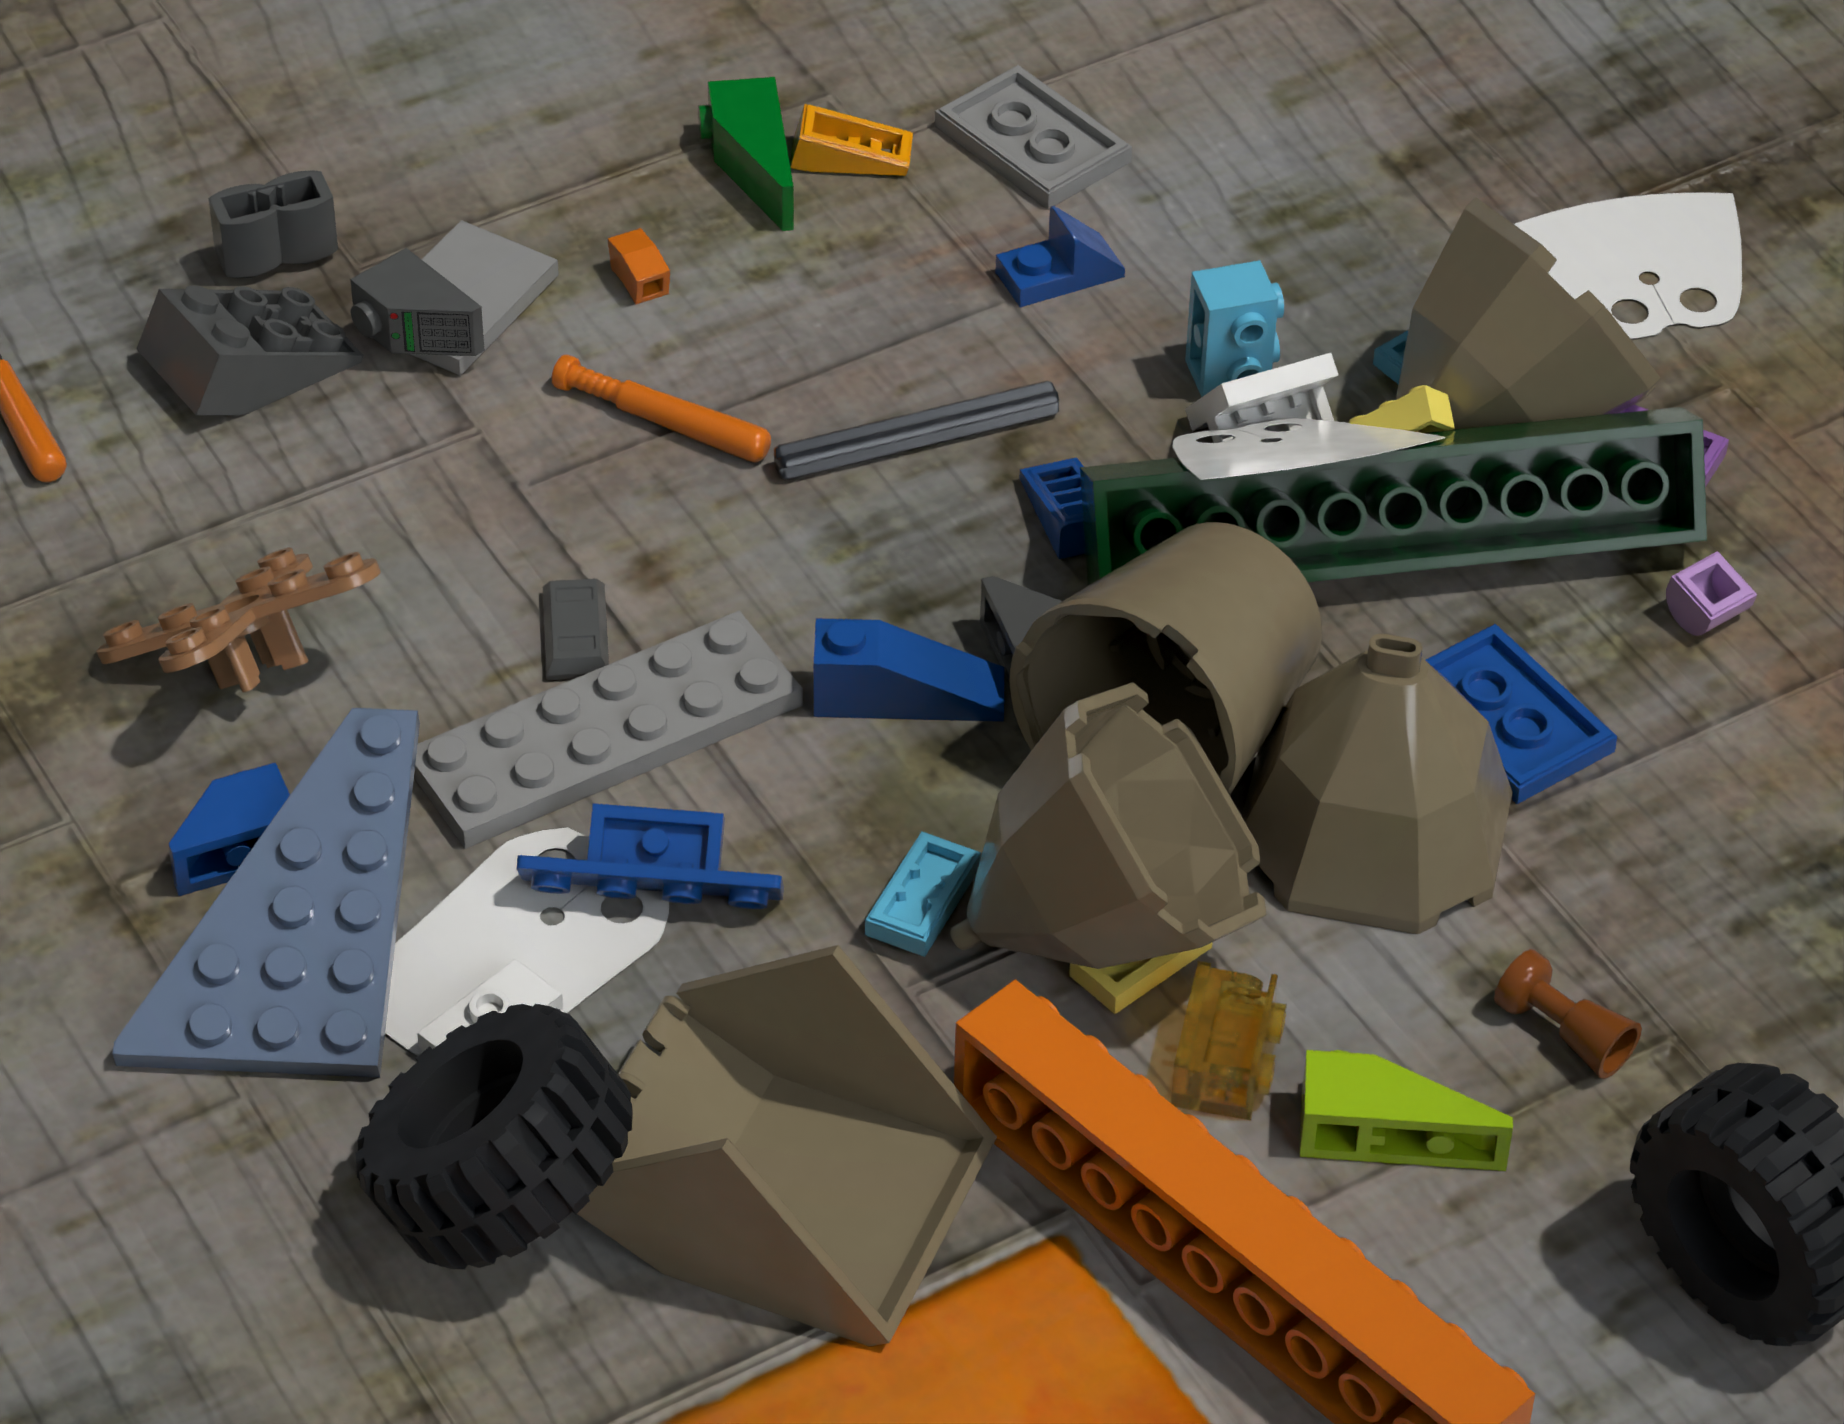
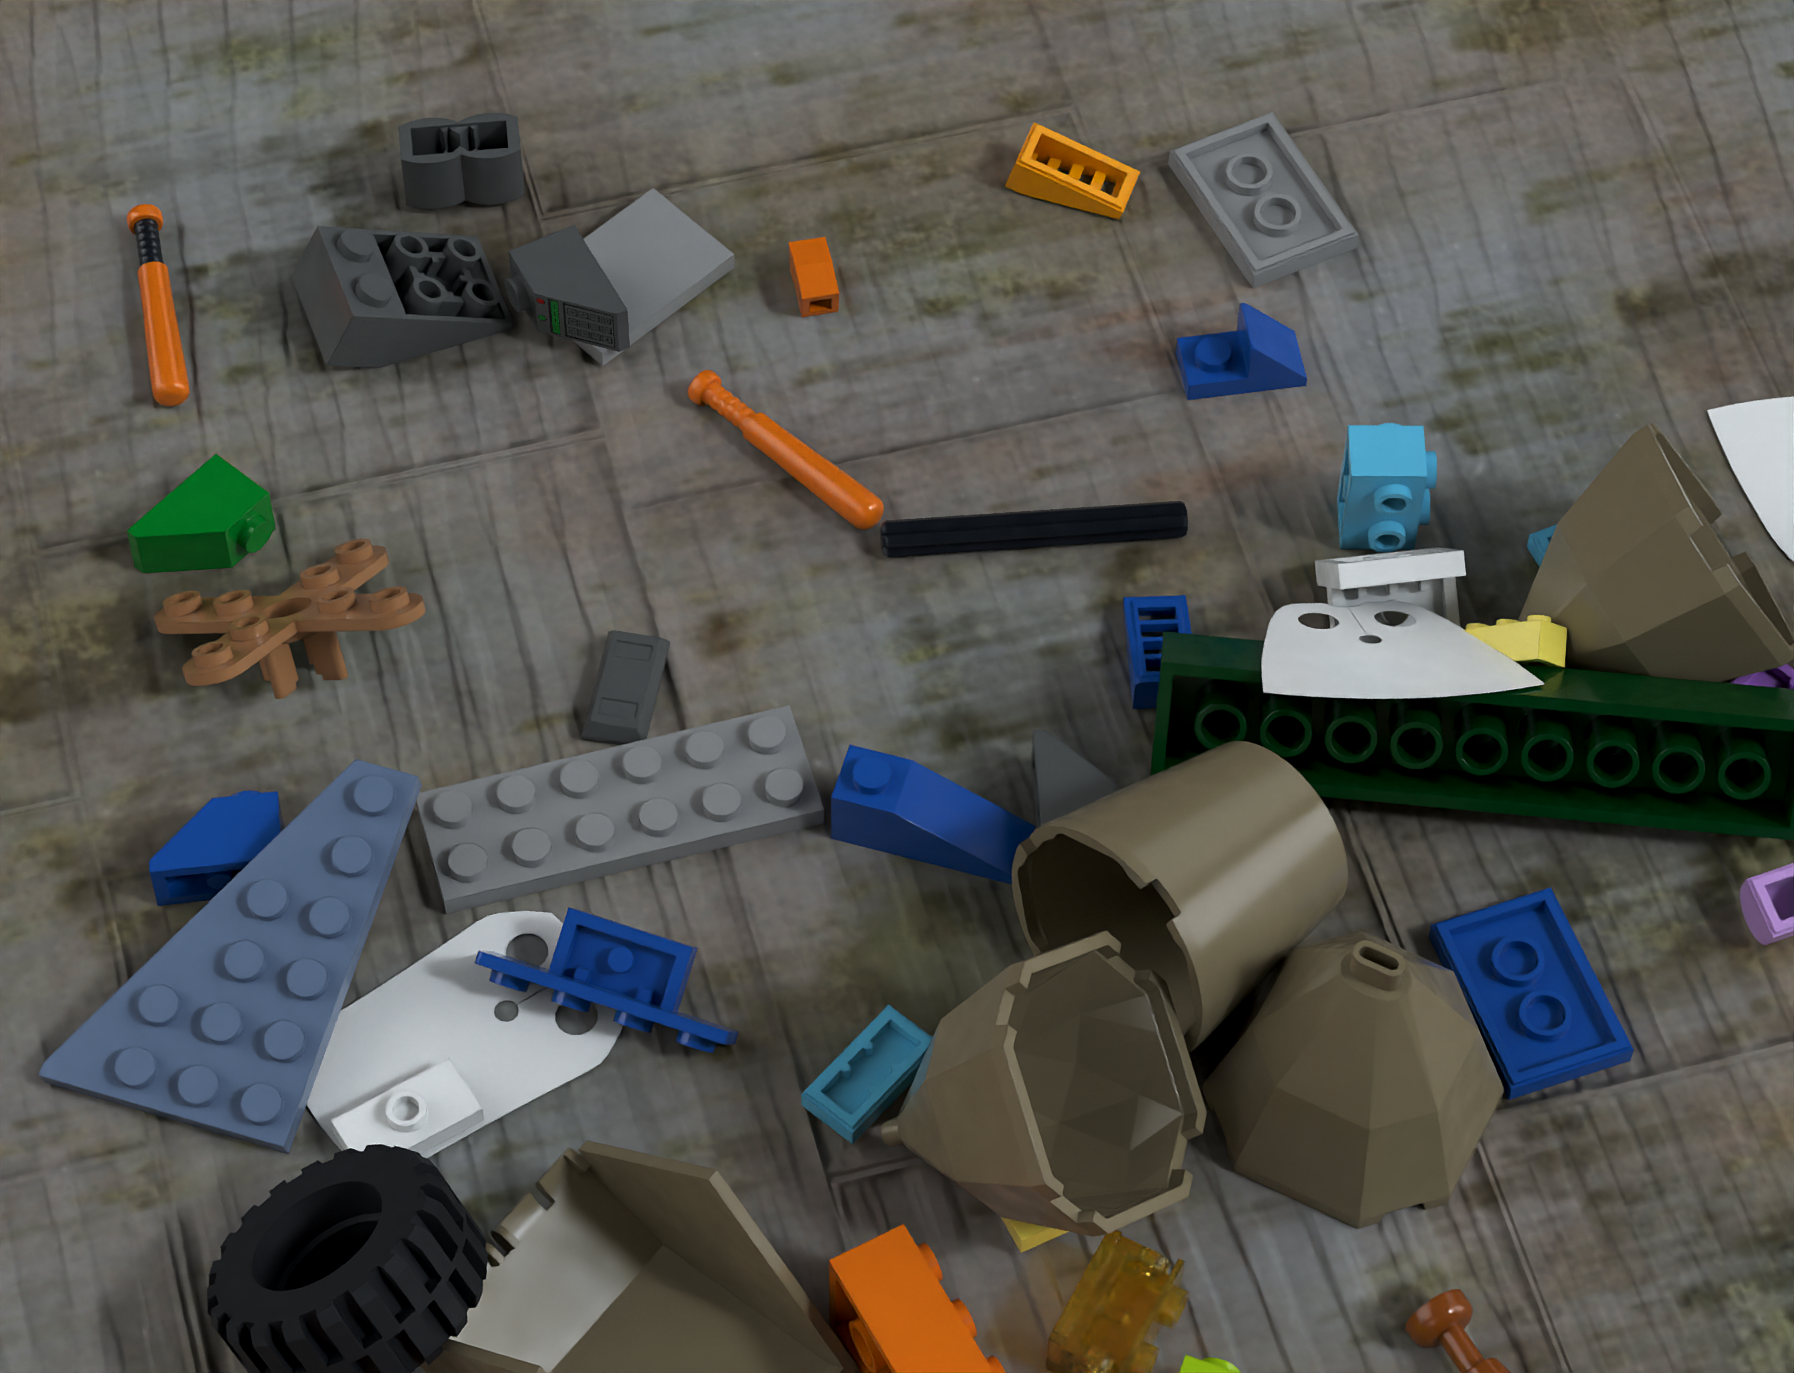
camera: 15 degrees right, 10 degrees up
green slope [698,77,794,231] -> none
none -> green slope [127,454,276,574]

